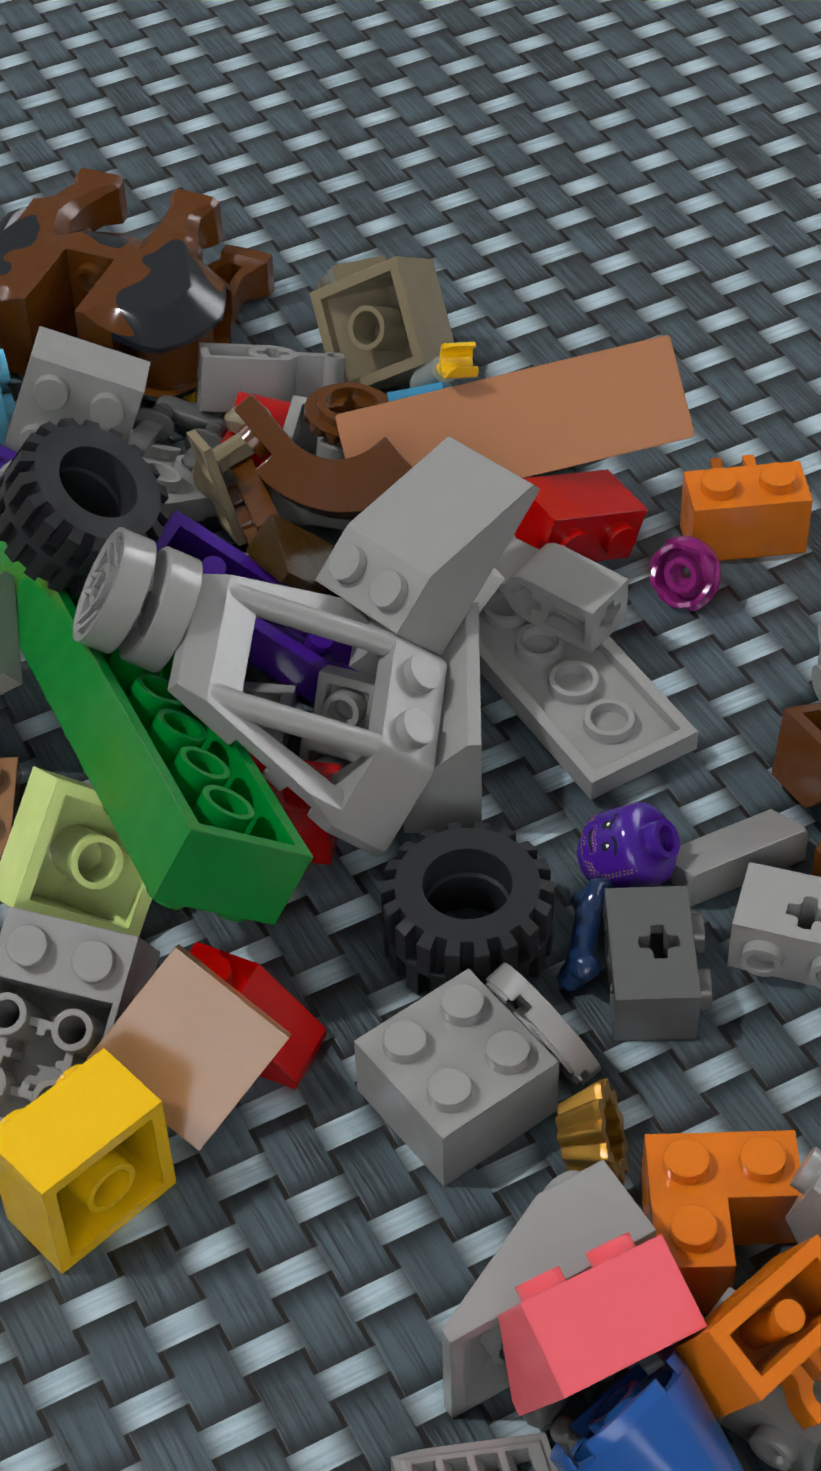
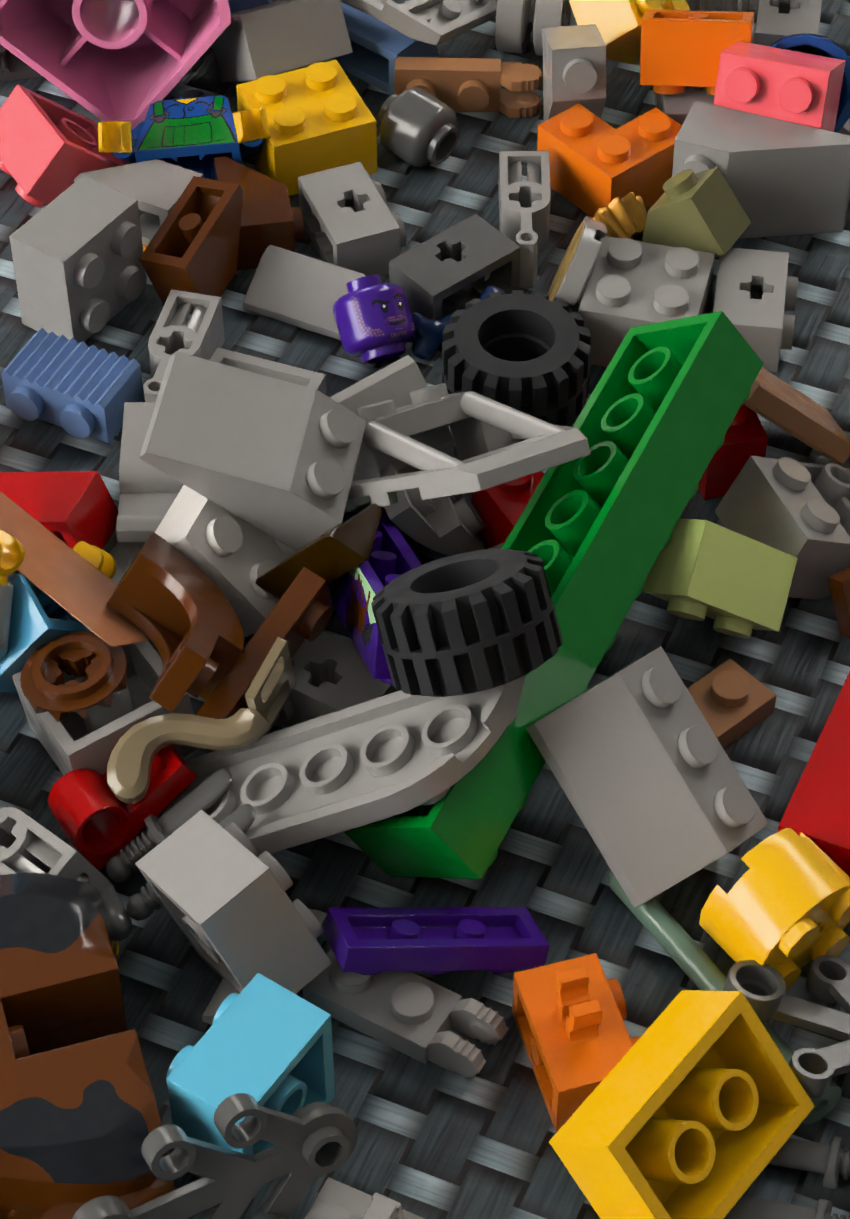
camera: 130 degrees left, 0 degrees up
light grey wheel [73,527,203,672] -> none
magenta plate [650,536,721,611] -> none
none -> medium blue brick [1,327,144,444]
none -> light grey piece [143,289,225,402]
none -> light grey piece [498,151,551,287]
none -> olive slope [642,167,751,257]
none -> light grey brick [713,247,798,372]

